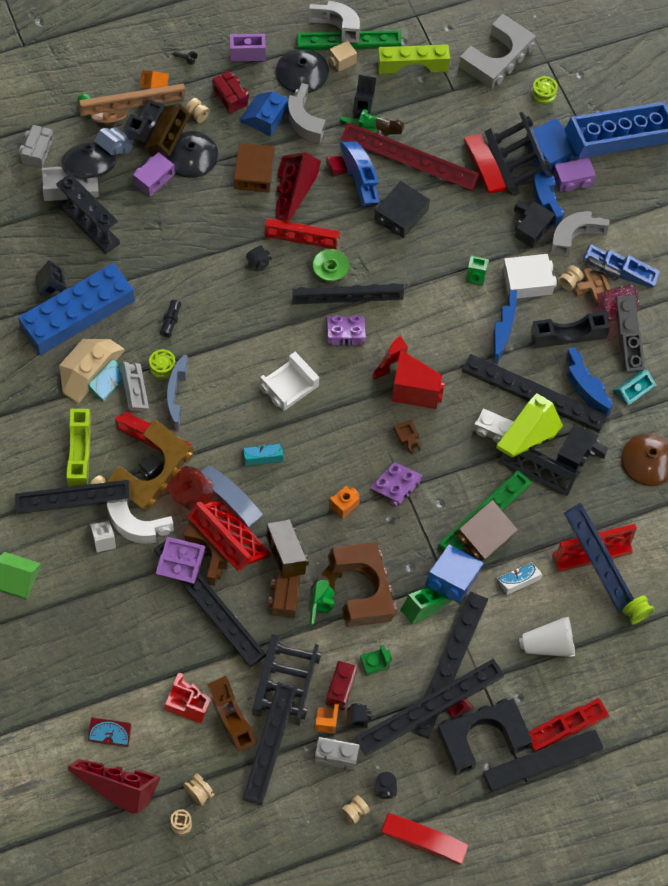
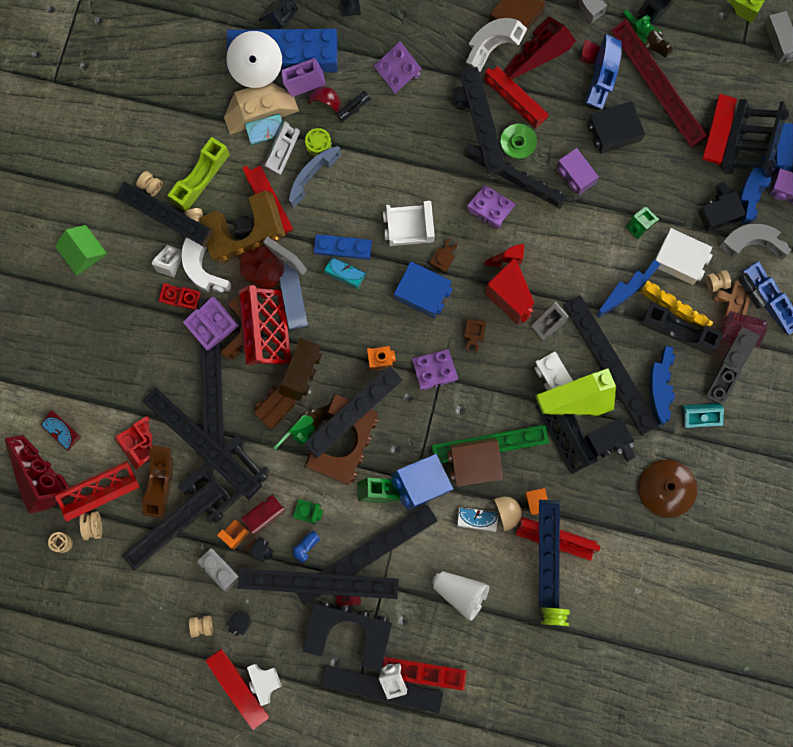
camera: 40 degrees right, 15 degrees up
none -> red fence [54,461,139,522]
none -> tan wheel [136,171,163,197]
none -> black tile [143,388,262,500]
none -> red slope [158,283,201,310]
none -> white dish [226,31,282,88]
none -> white brick [247,664,282,706]
none -> light grey tile [263,236,307,275]
none -> medium lavender brick [281,58,326,97]
none -> blue arm [292,530,320,562]
none -> black plate [303,366,403,458]
none -> dark red helmet [308,87,341,113]
none -> blue plate [314,234,372,260]
none -> medium lavender hinge [374,41,422,94]
none -> white bracket [379,664,407,699]
none -> blue brick [394,262,453,319]
none -> reddish brown plate [429,239,458,274]
none -> black plate [460,67,506,176]
none -> white arch [466,18,527,72]
none -> tan helmet [493,496,522,531]
none -> orange panel [524,488,548,515]
none -> light grey slope [531,302,569,340]
none -> medium lavender brick [557,148,599,196]
none -> yellow hinge [640,281,713,327]

